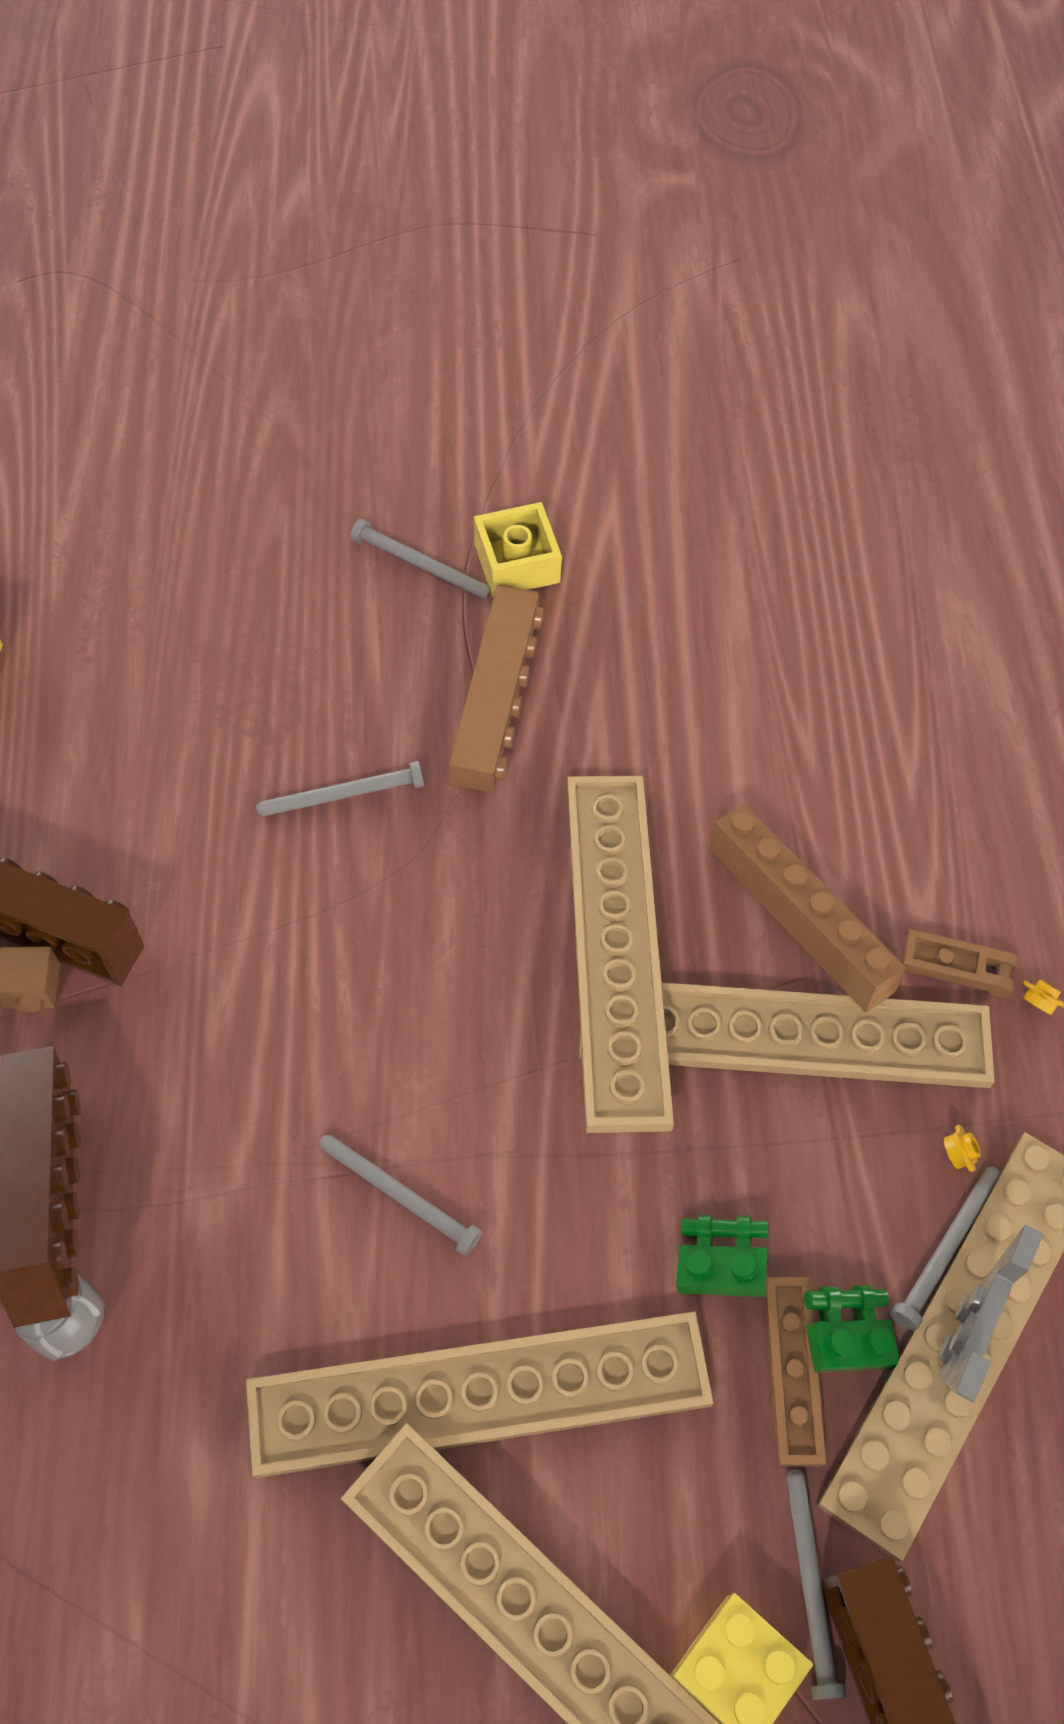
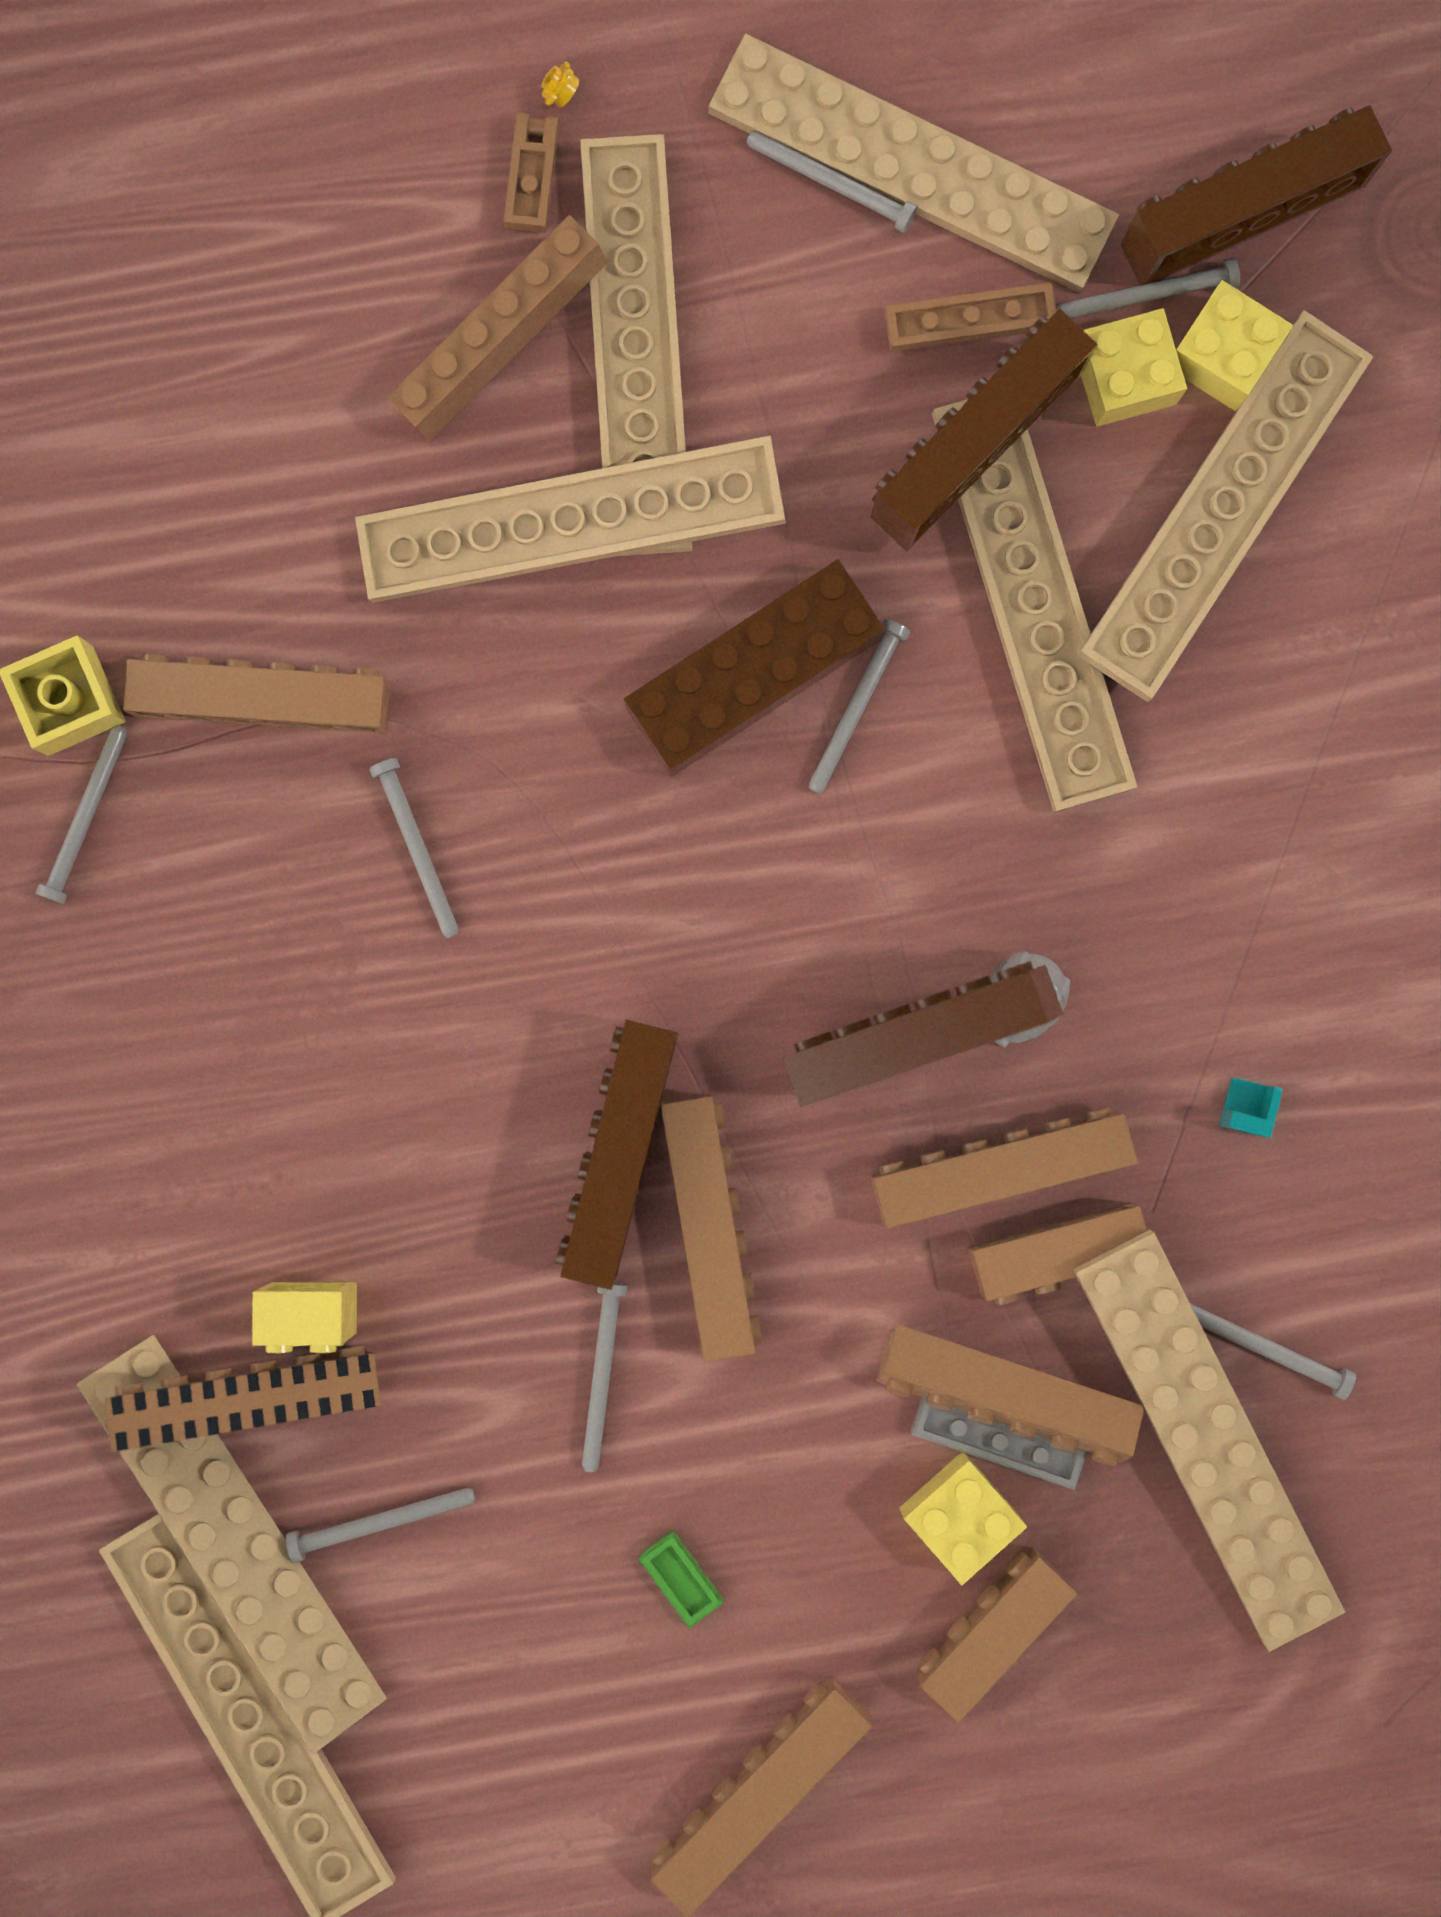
camera: 100 degrees left, 25 degrees up
green plate [676,1214,770,1297] -> none
green plate [803,1285,900,1373] -> none
light grey wing [937,1225,1044,1403] -> none
yellow plate [944,1124,981,1172] -> none
none -> reddish brown brick [623,559,886,777]
none -> reddish brown brick [870,309,1098,552]
none -> light yellow brick [1081,308,1187,427]

